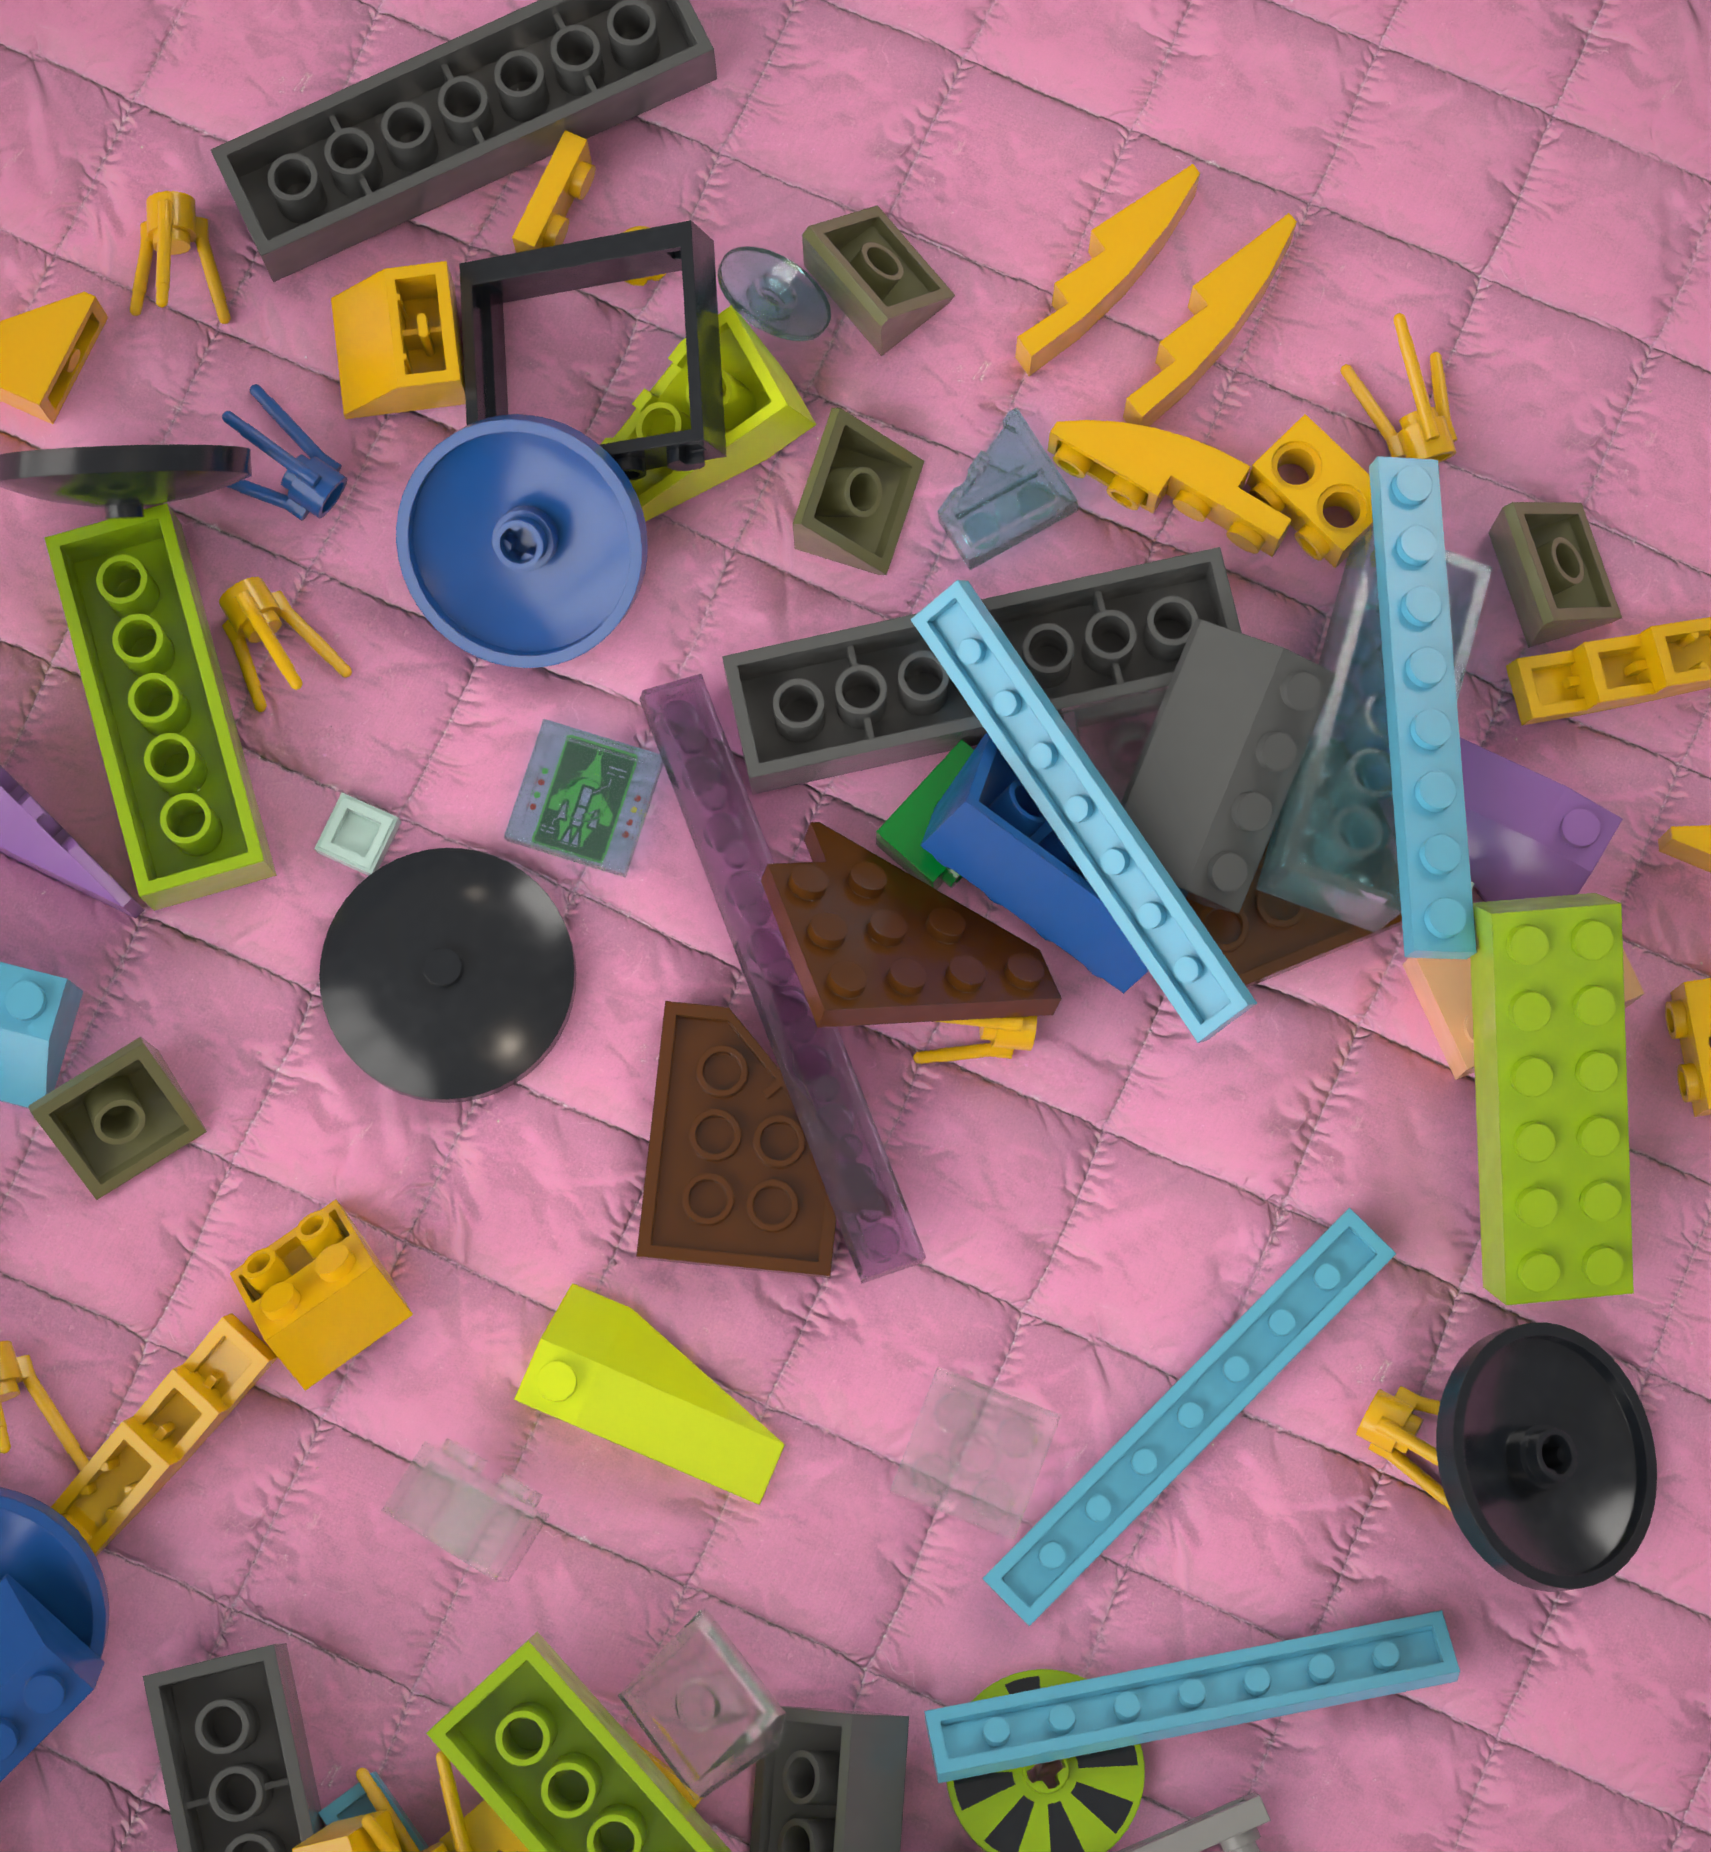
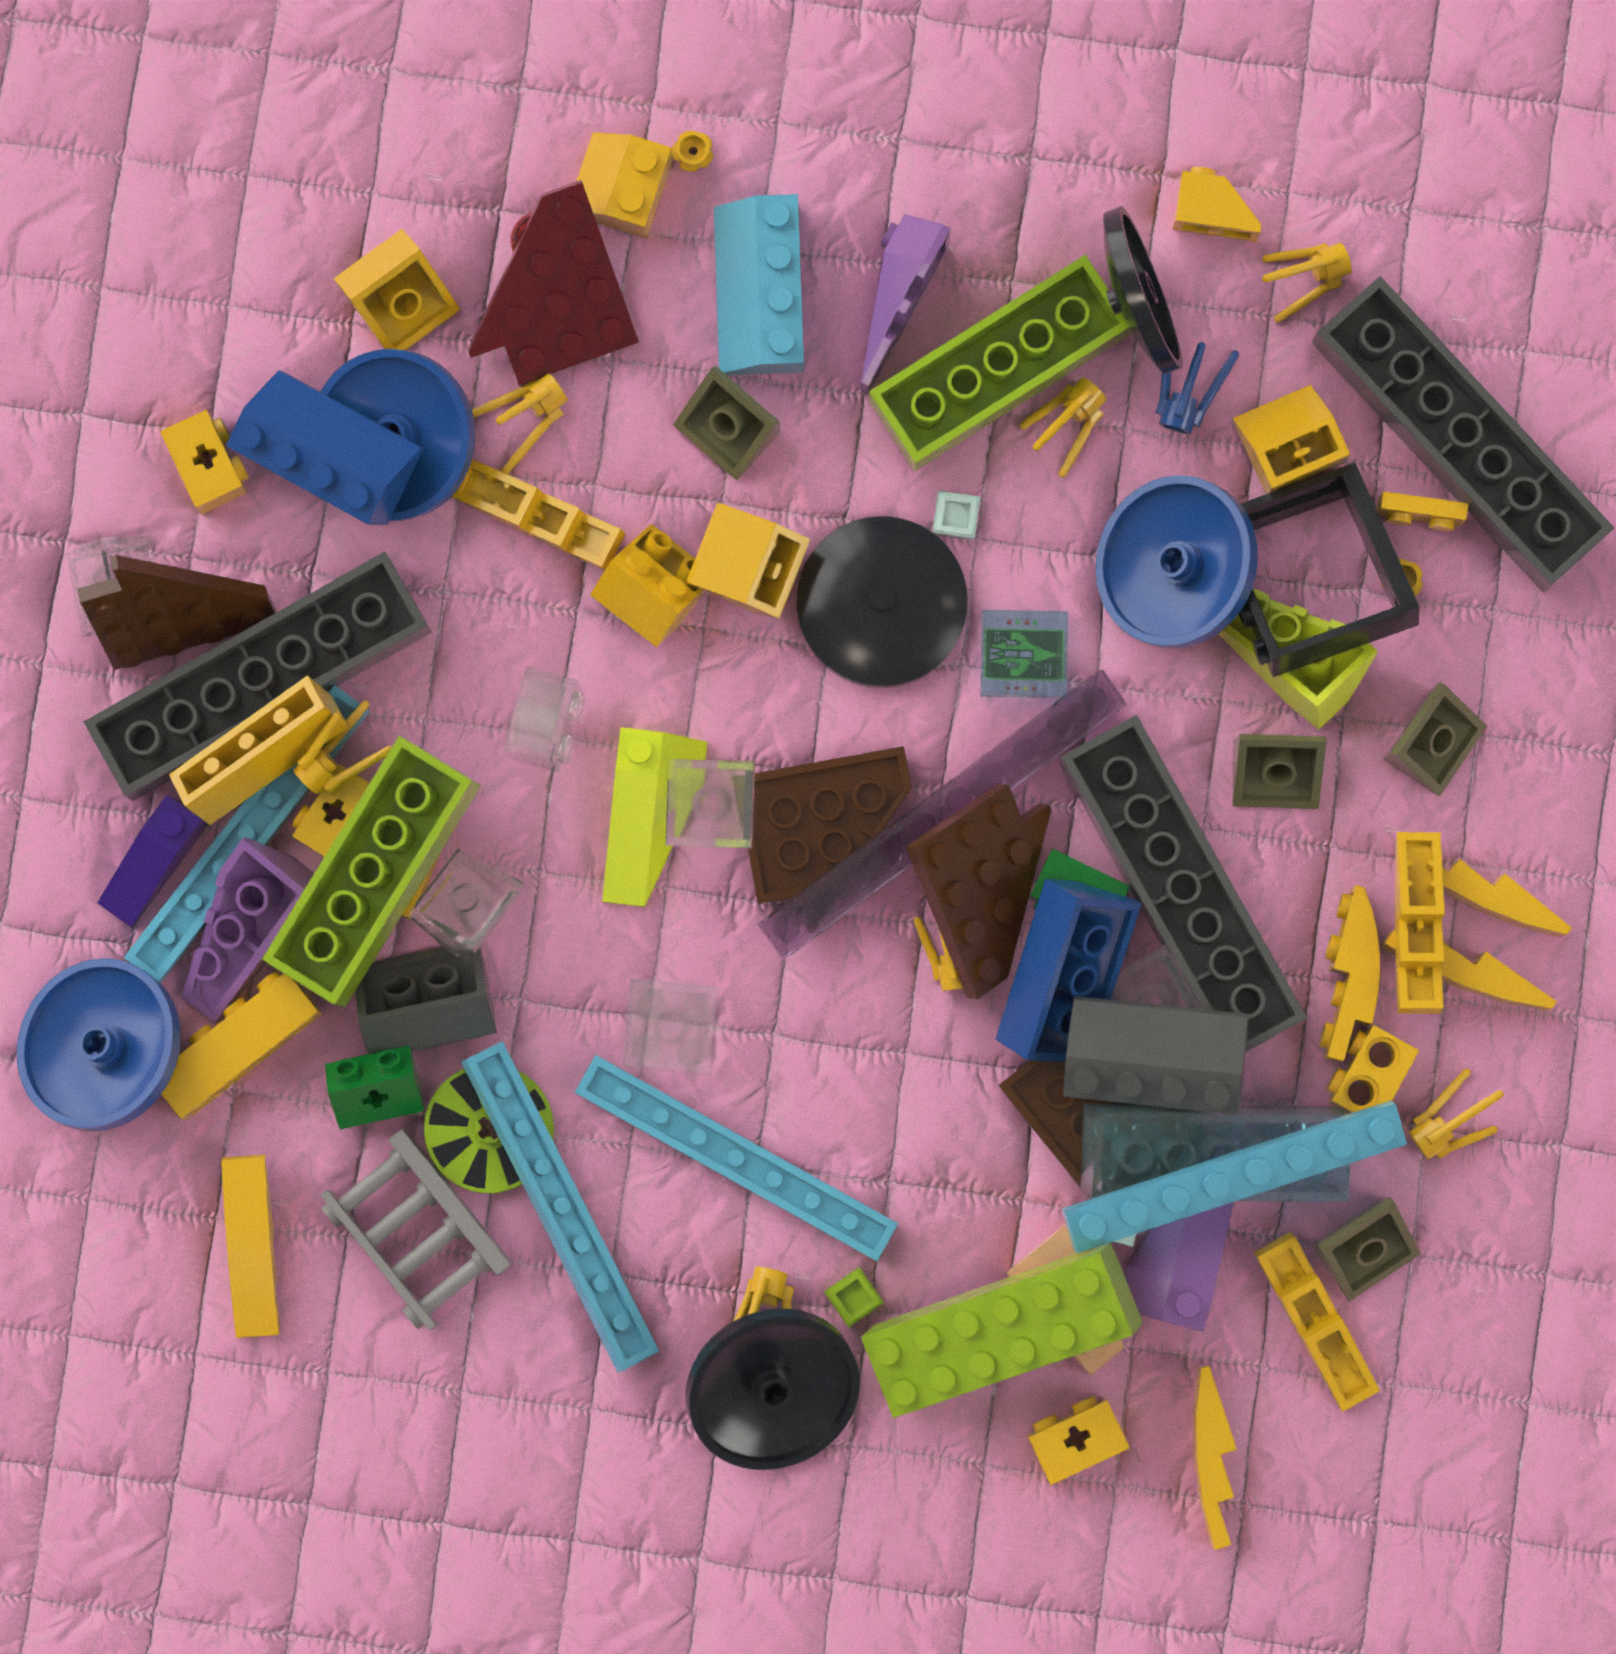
camera: 75 degrees right, 5 degrees up
clear light blue dish [717,246,831,341] -> none
medium azure plate [910,580,1257,1043] -> none
clear light blue wing [937,408,1078,570] -> none
none -> clear slope [665,759,755,848]
none -> yellow slope [686,503,810,619]
none -> lime tile [824,1267,884,1327]
none -> yellow slope [1395,832,1445,1014]

